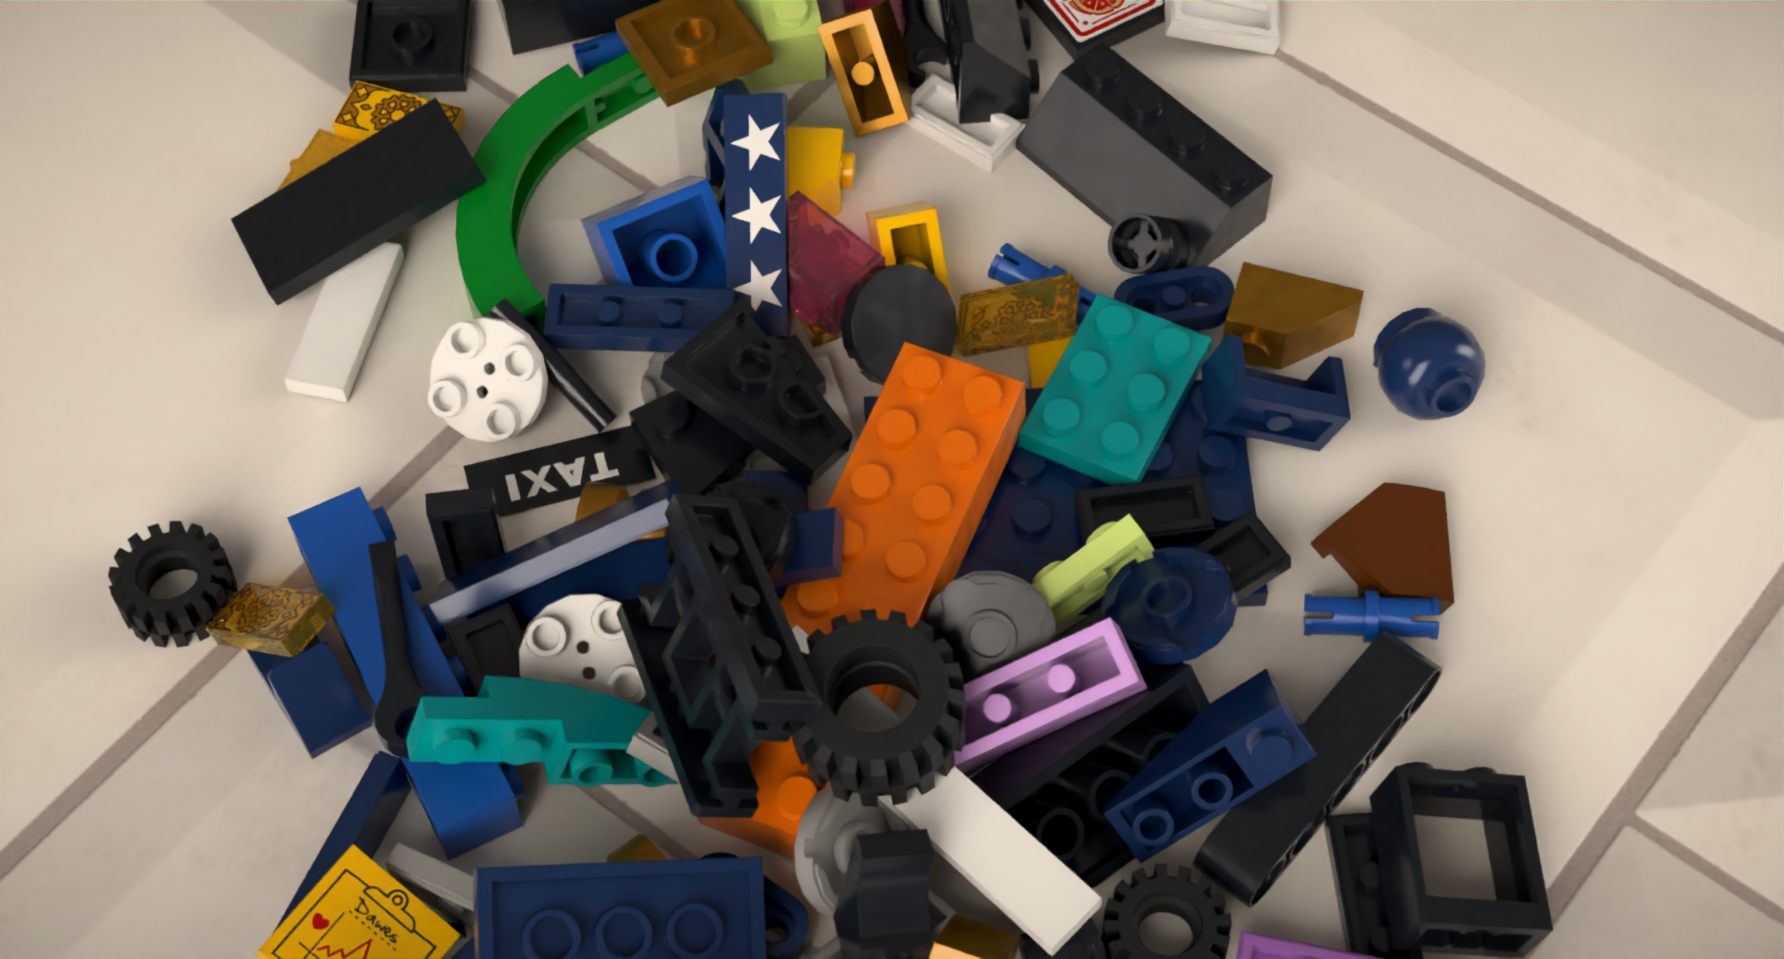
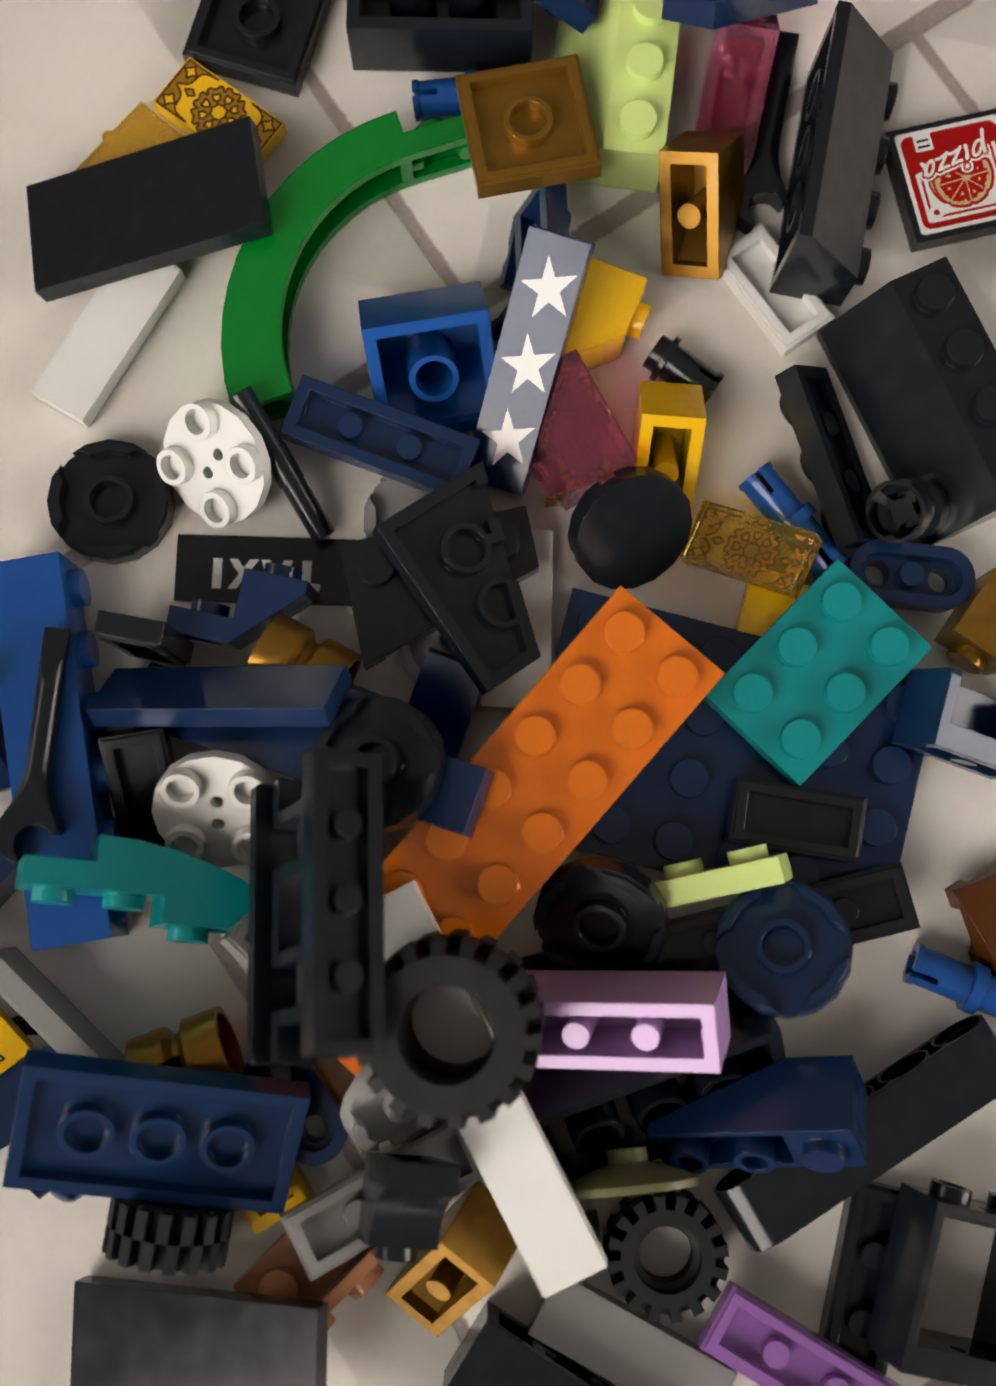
camera: 15 degrees right, 25 degrees up
none -> black tile [47,439,176,565]
none -> dark blue slope [166,562,317,650]
none -> olive dish [570,1146,699,1199]
none -> black pin [642,334,725,404]
none -> black plate [774,365,878,550]

